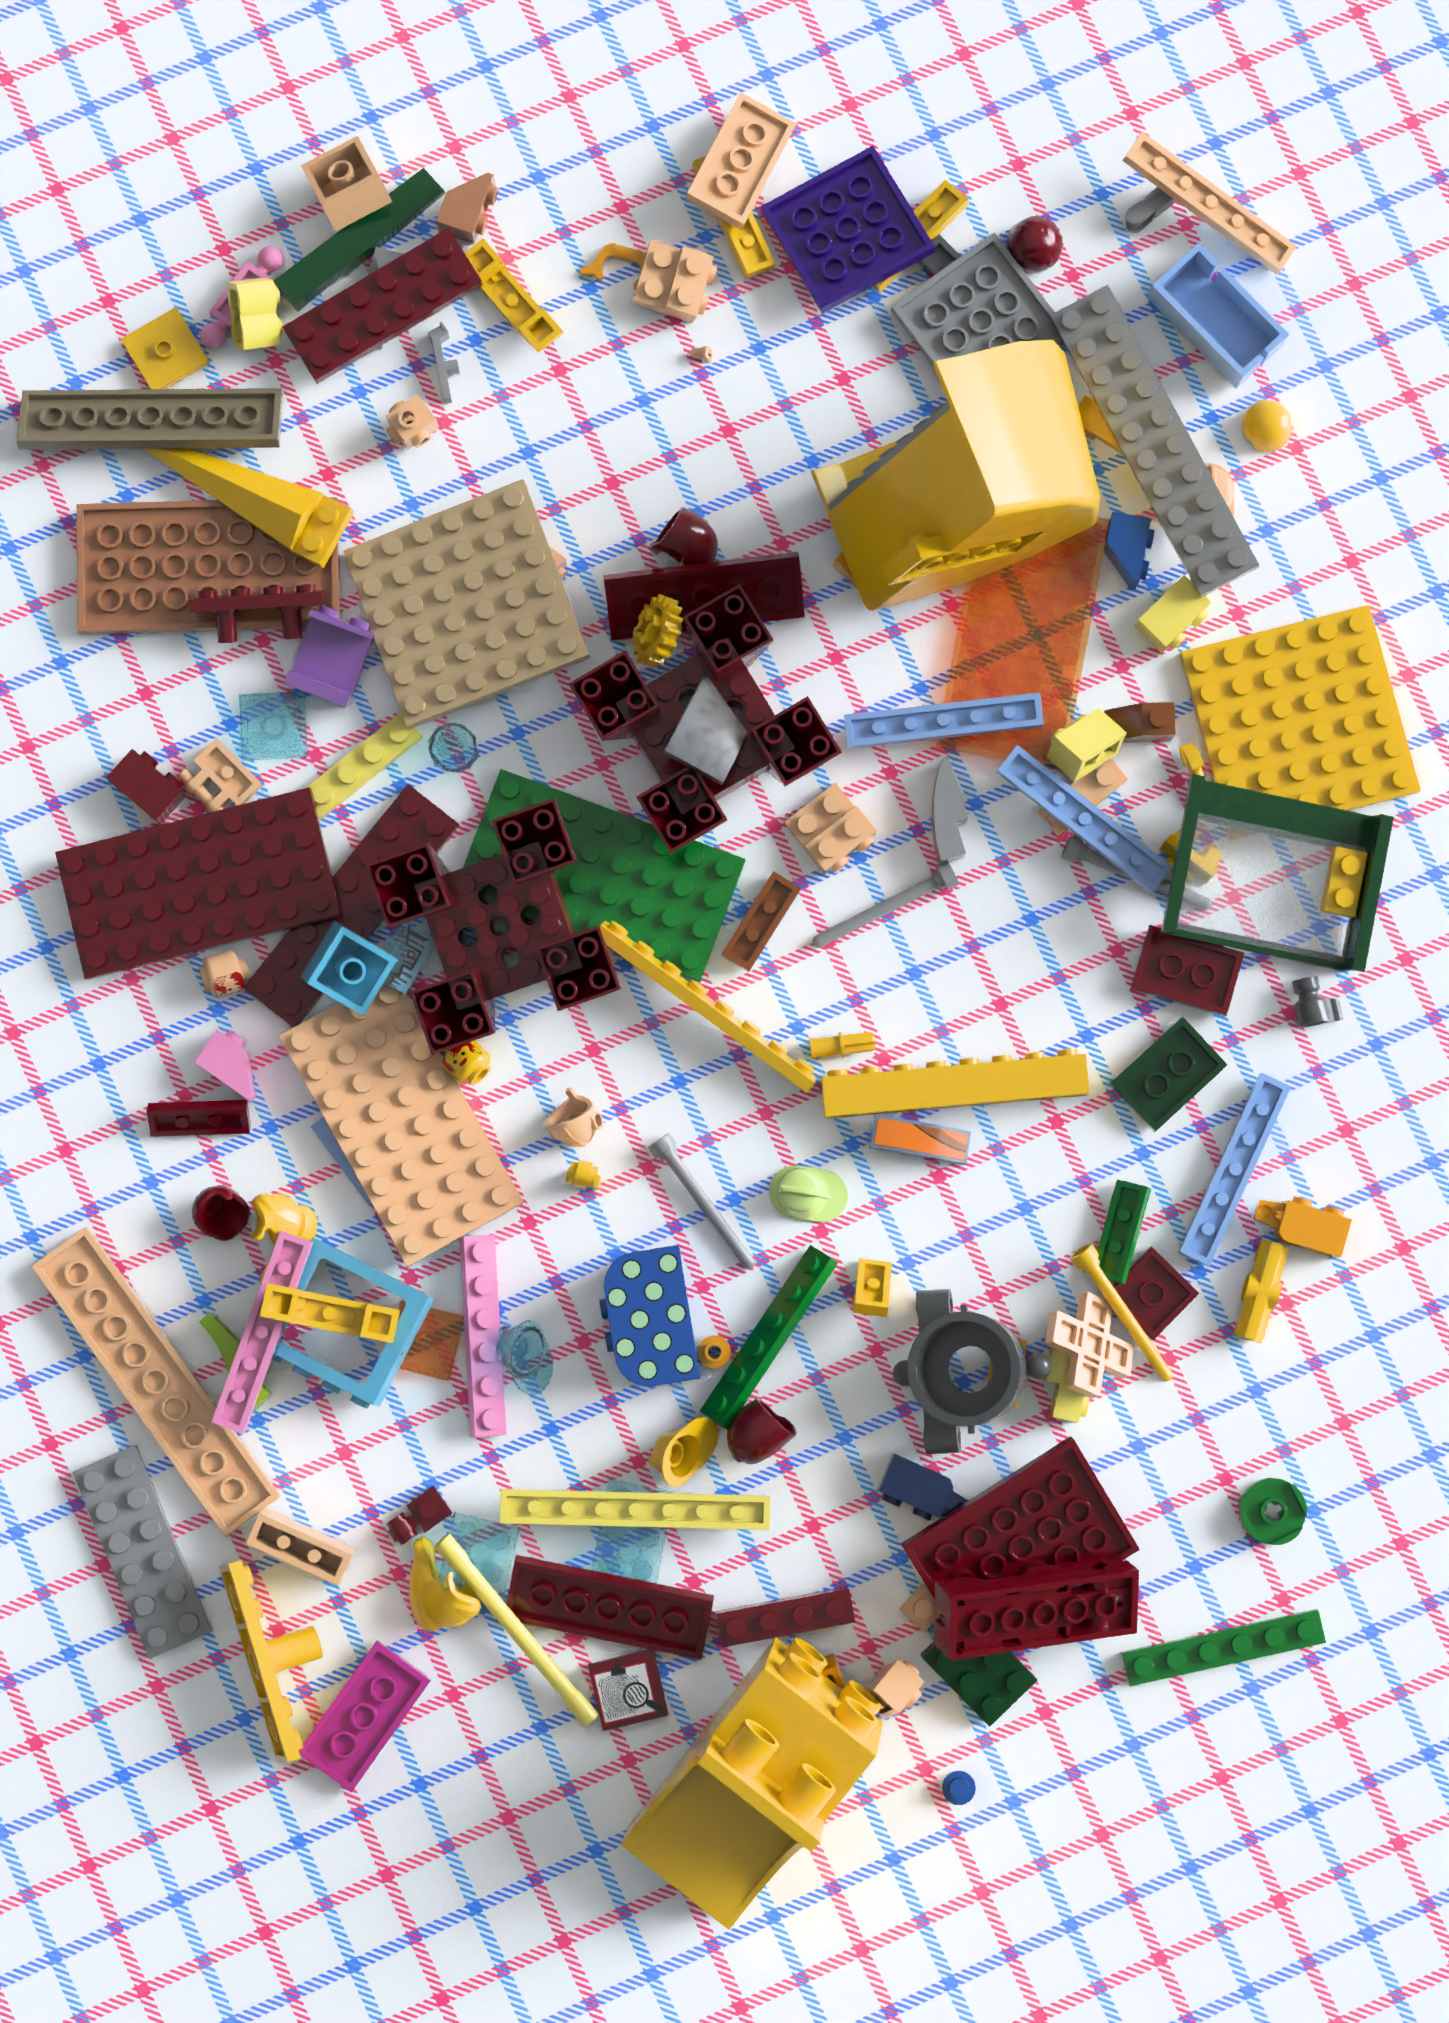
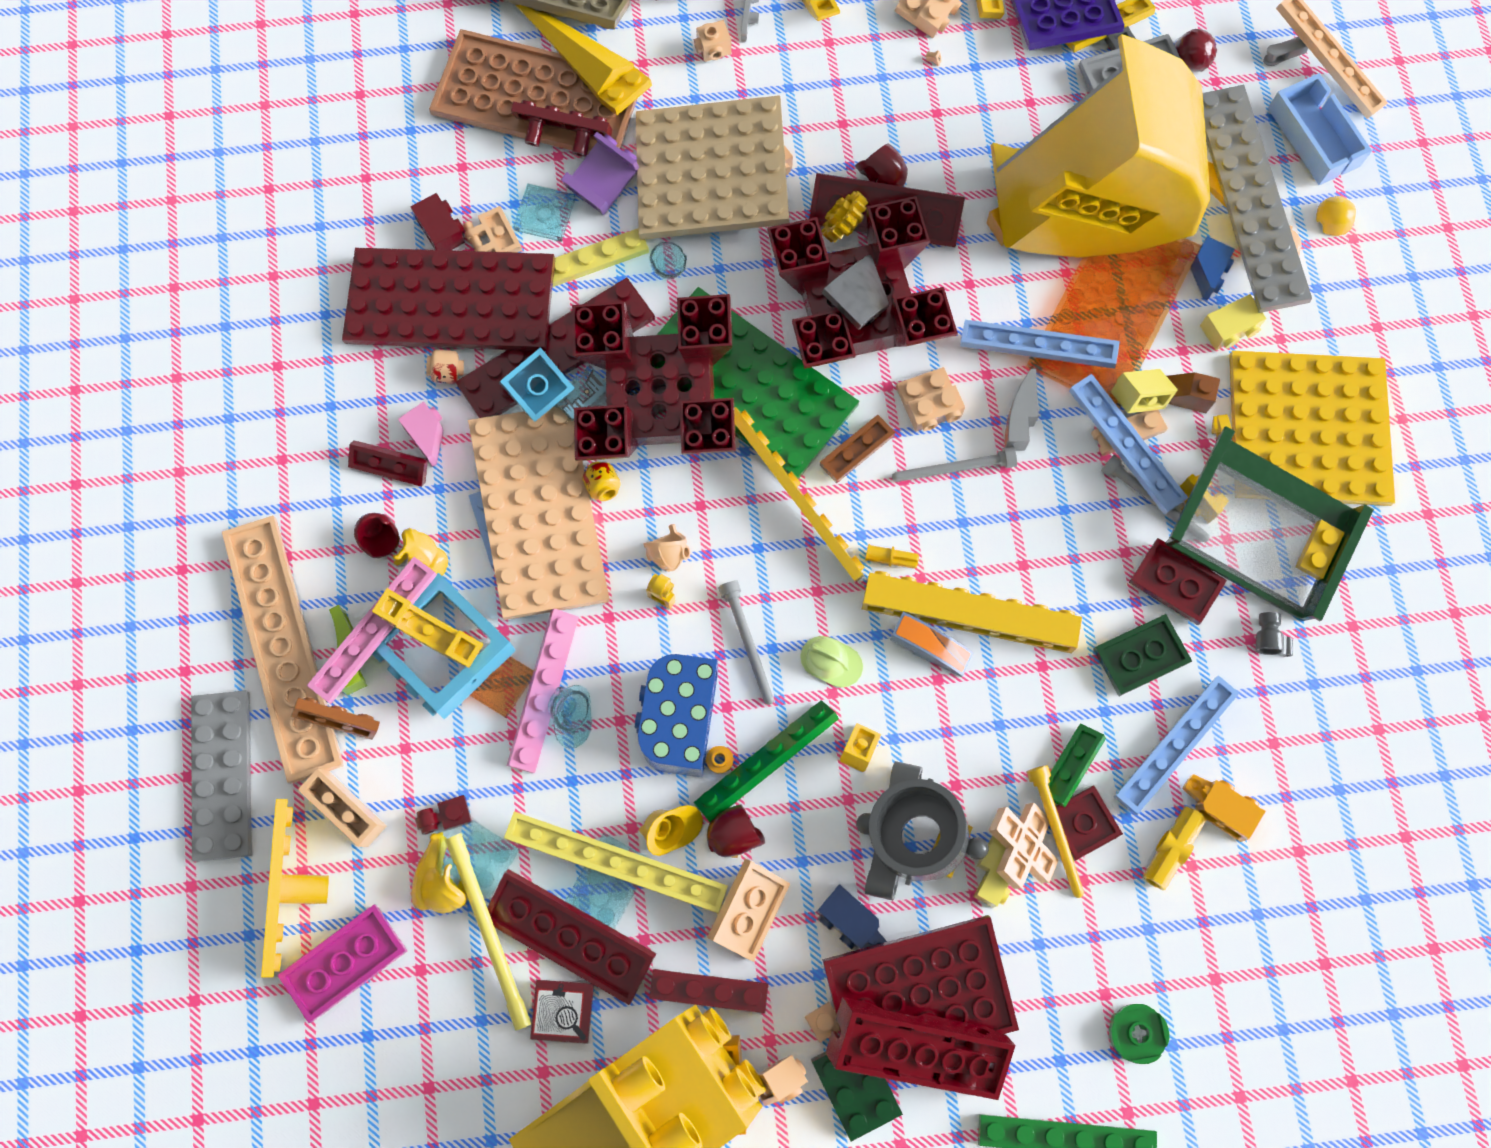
camera: 20 degrees right, 10 degrees down
none -> plate [291,697,380,740]
none -> light nougat plate [707,859,791,962]

